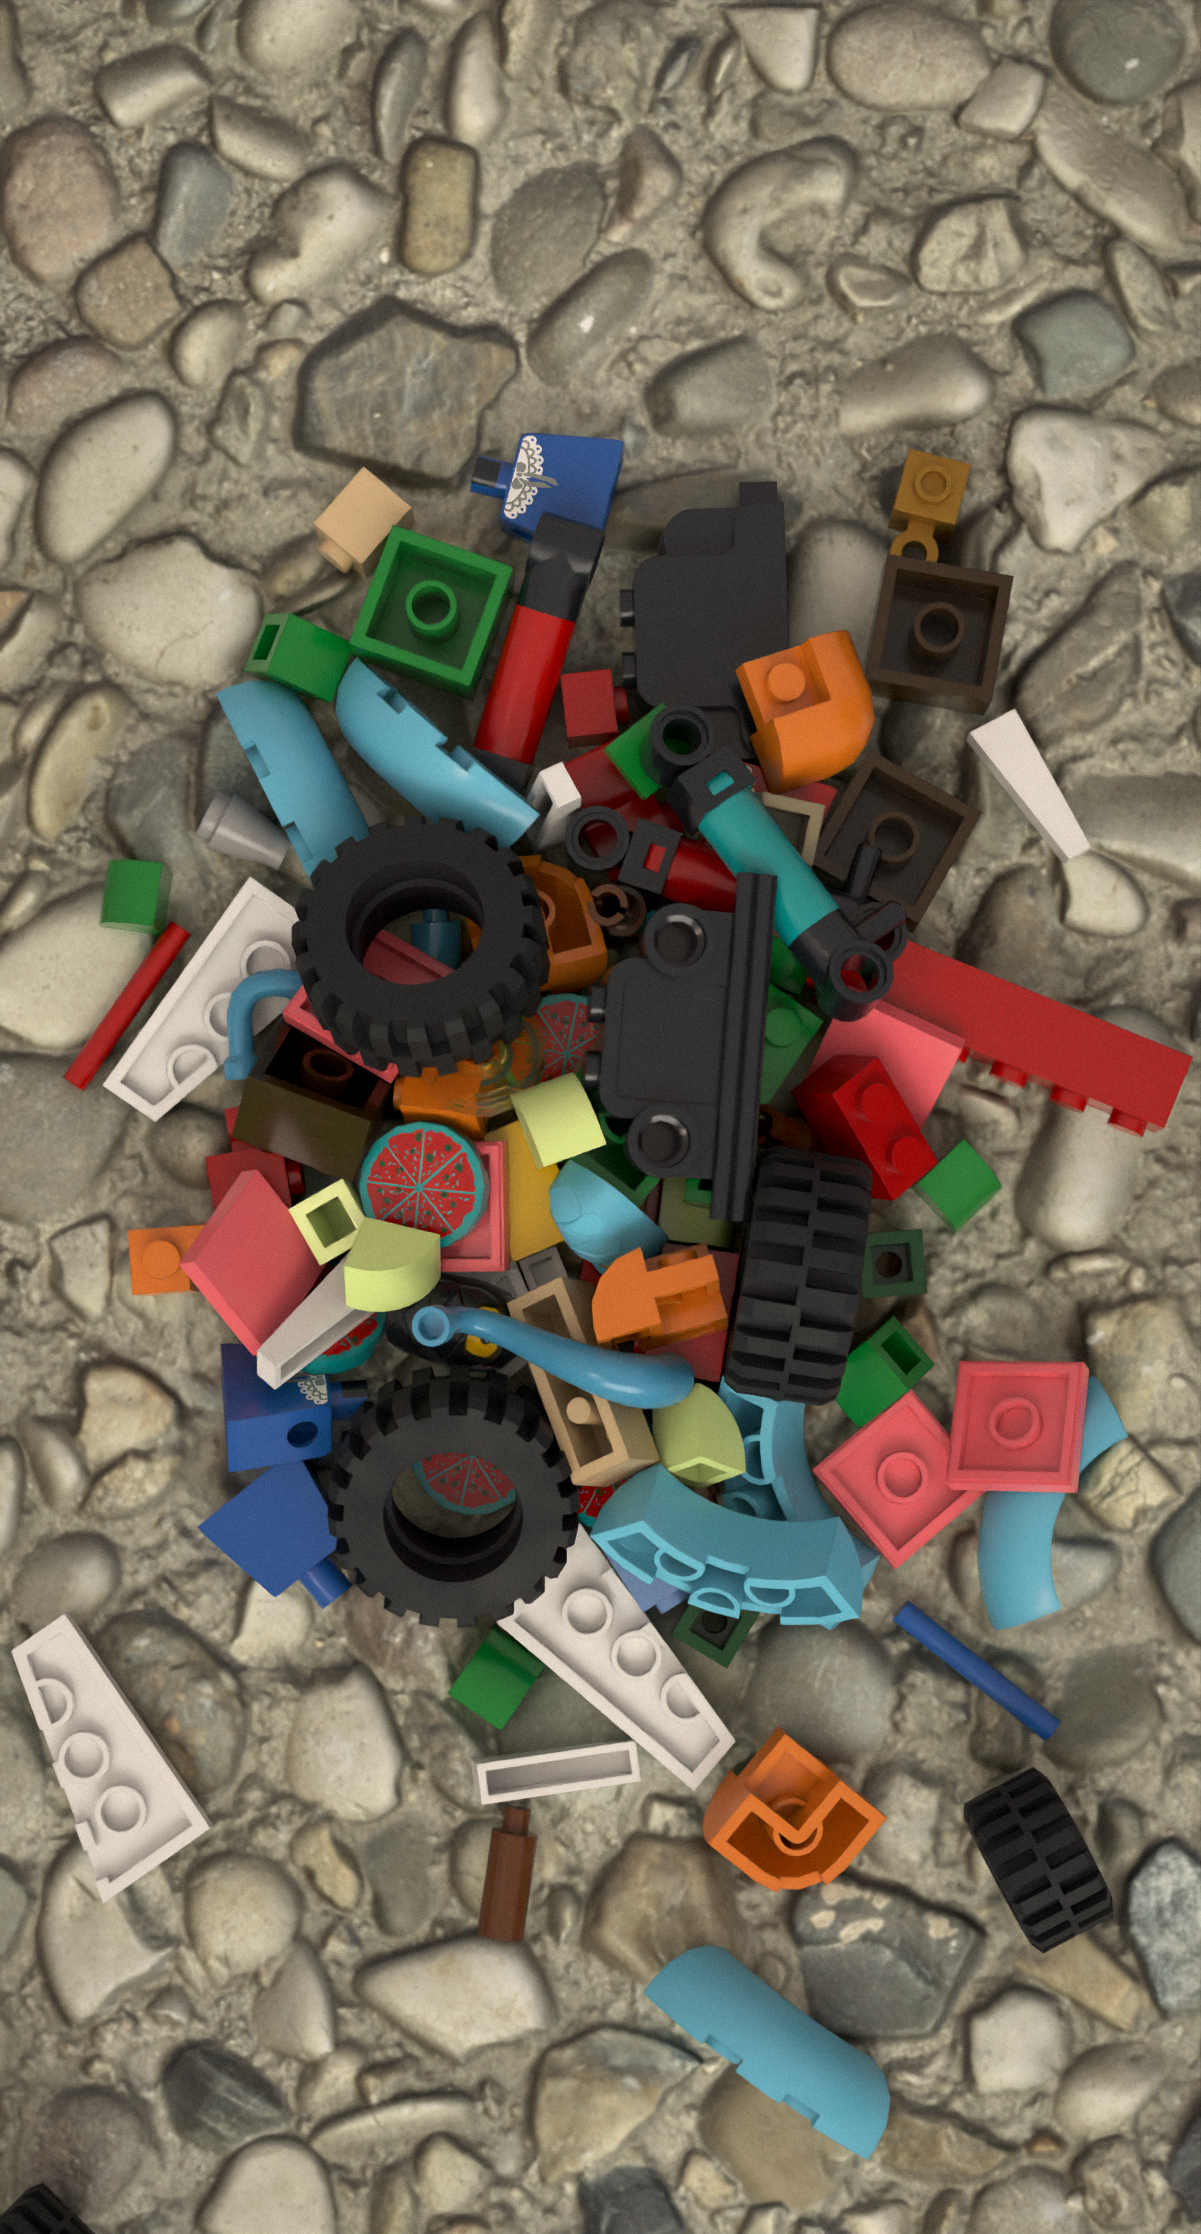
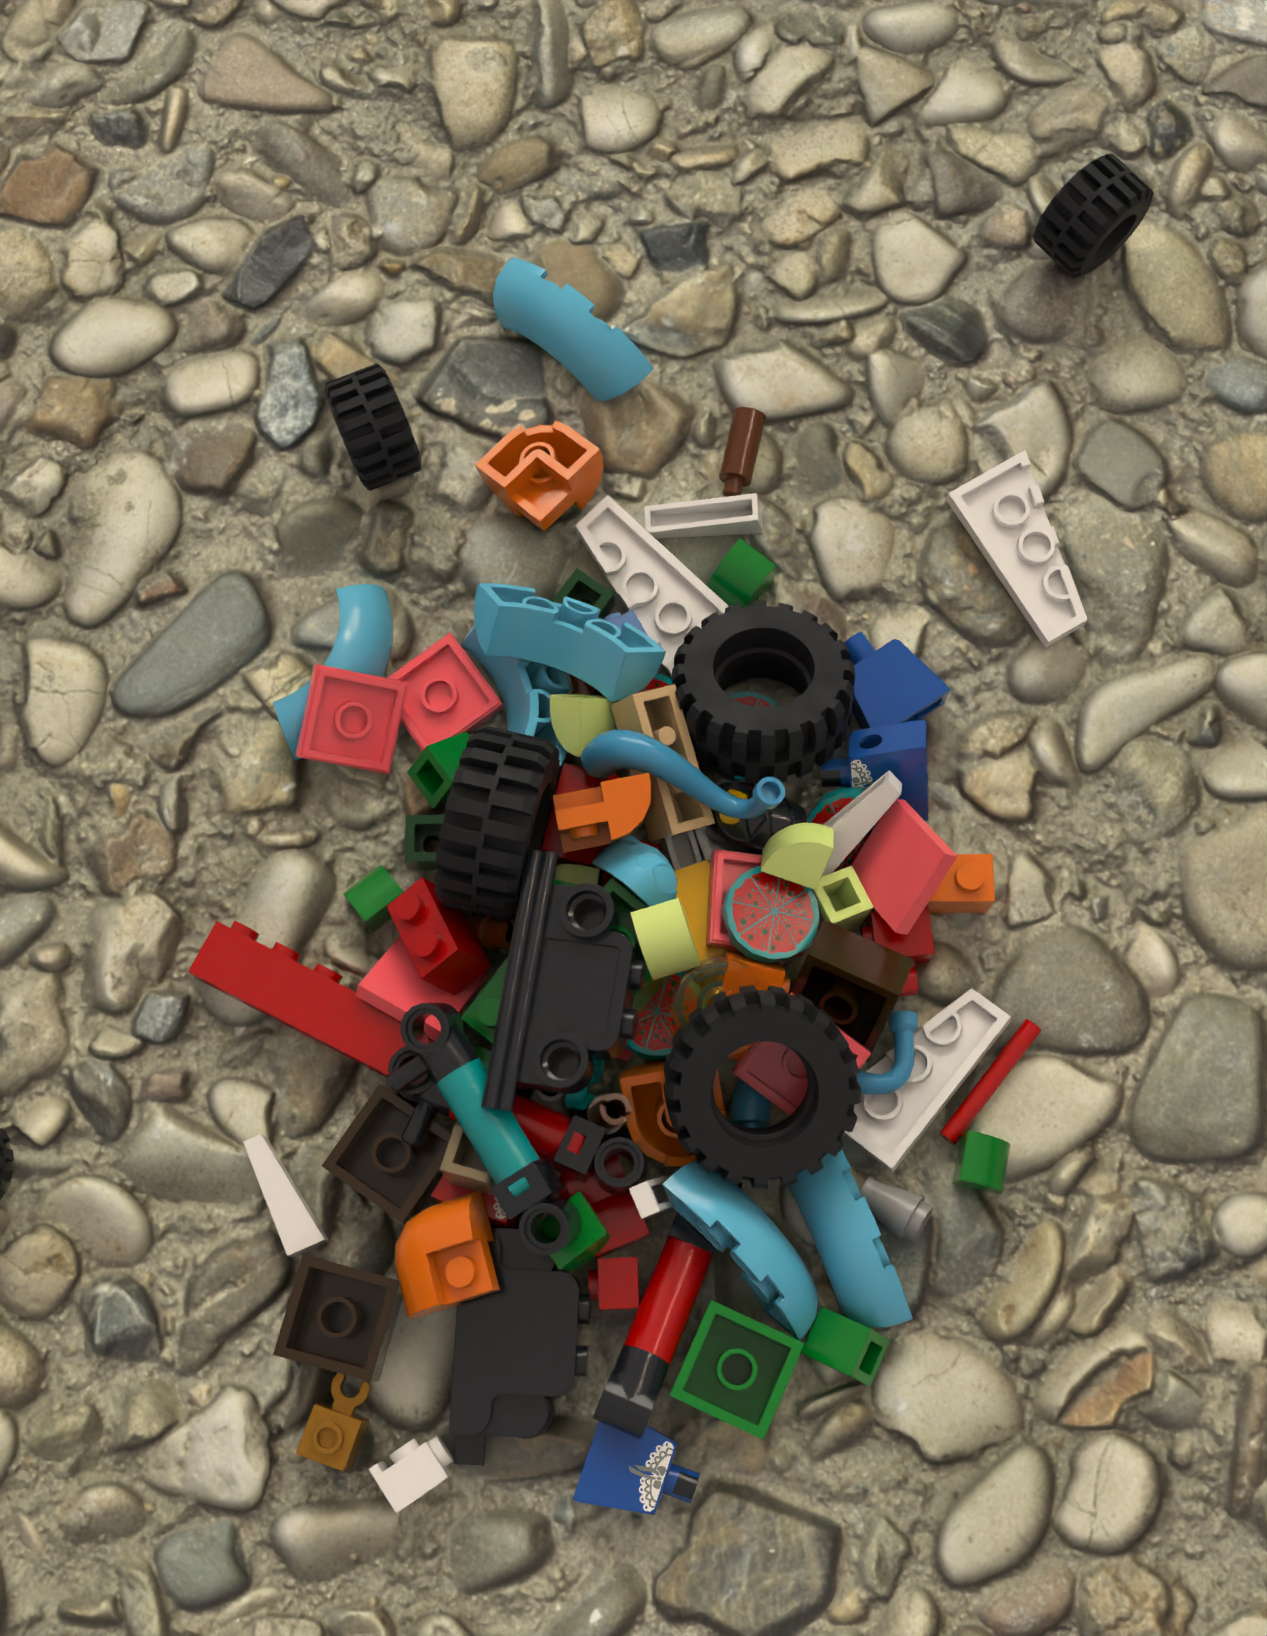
camera: 175 degrees left, 10 degrees down
tan brick [314,466,415,578] -> none
blue bar [892,1600,1061,1741] -> none
none -> white brick [369,1435,454,1514]

